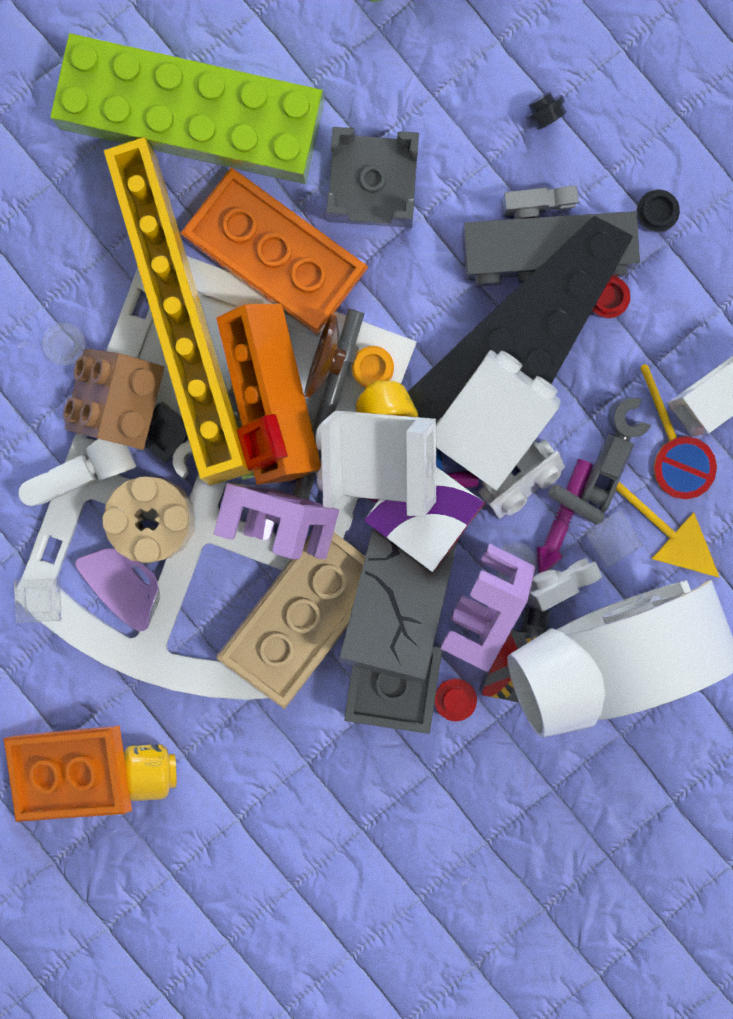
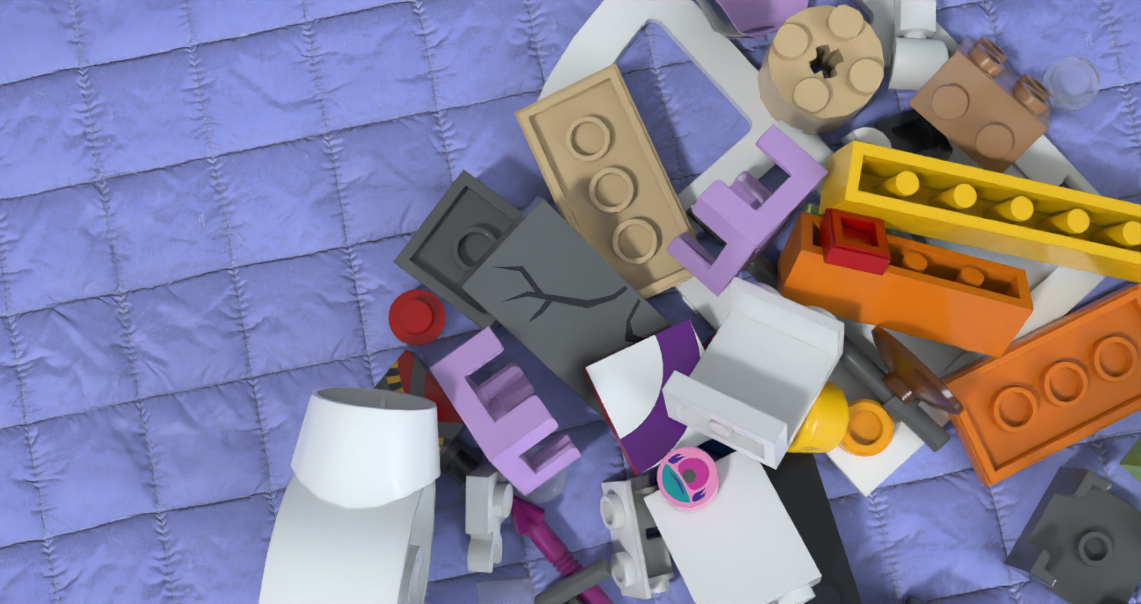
camera: 120 degrees right, 5 degrees down
none -> tile [657,447,719,511]

